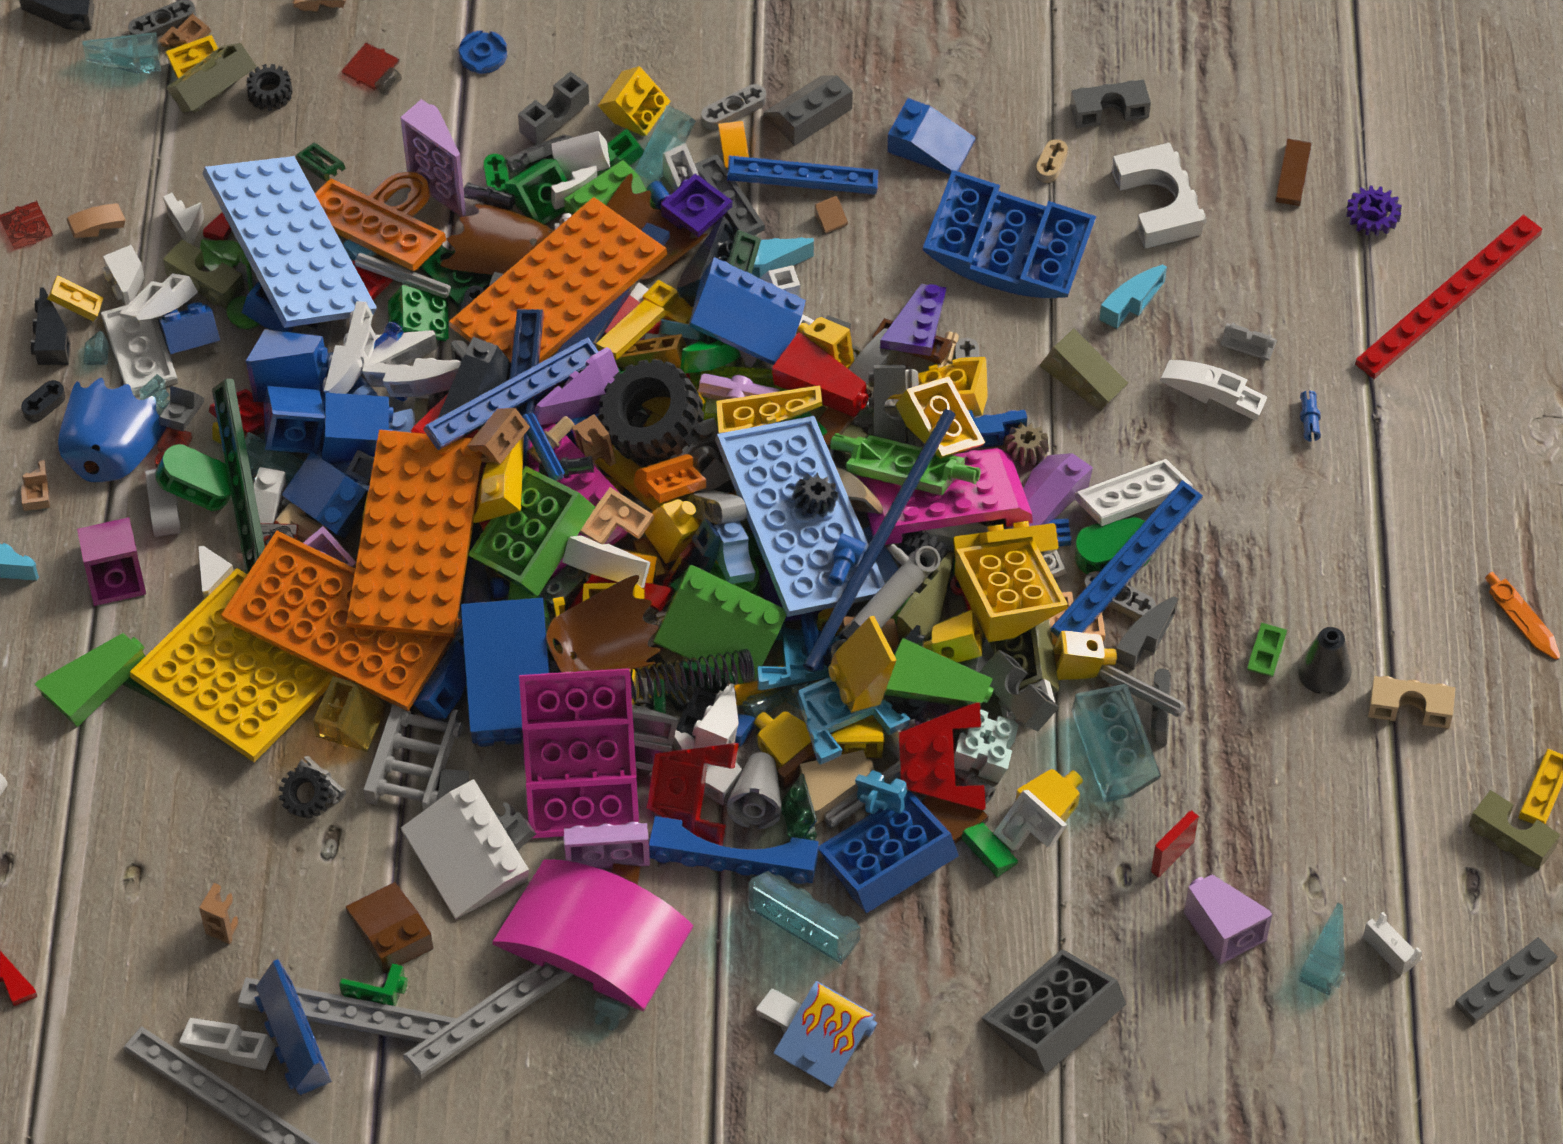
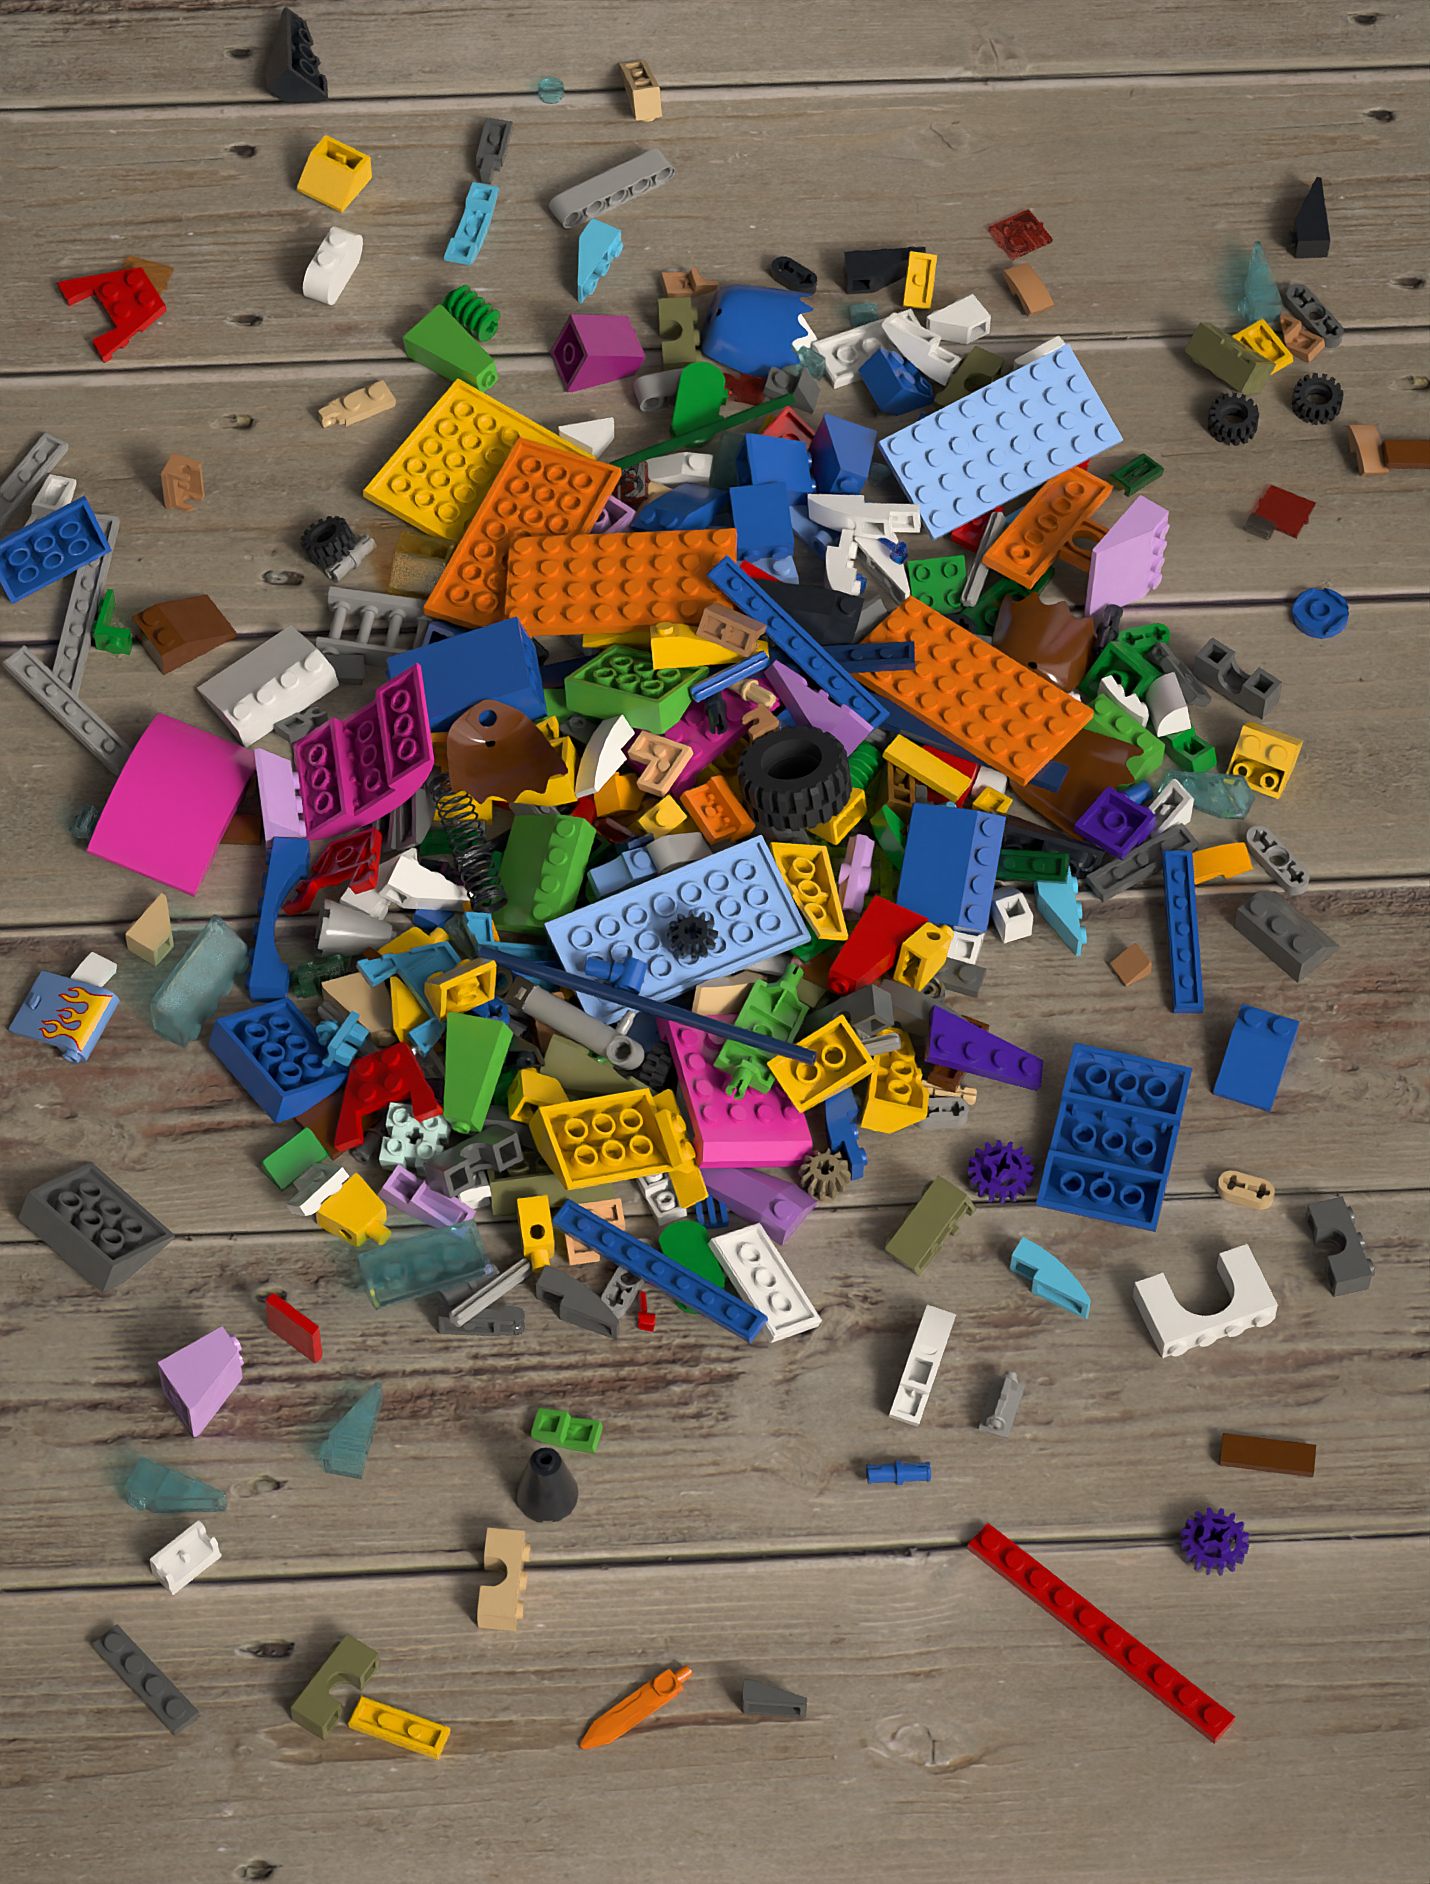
camera: 85 degrees right, 0 degrees up
none -> tan slope [125,893,174,967]
none -> tan hinge [318,380,396,428]
none -> clear light blue slope [320,1382,383,1479]
none -> lavender slope [378,1164,476,1237]
none -> green piece [441,285,500,342]
none -> red hand [638,1291,656,1332]
none -> olive arch [658,297,702,372]
none -> dark grey slope [742,1678,807,1718]
none -> dark purple gear [967,1140,1034,1204]
none -> black tyre [1291,373,1344,425]

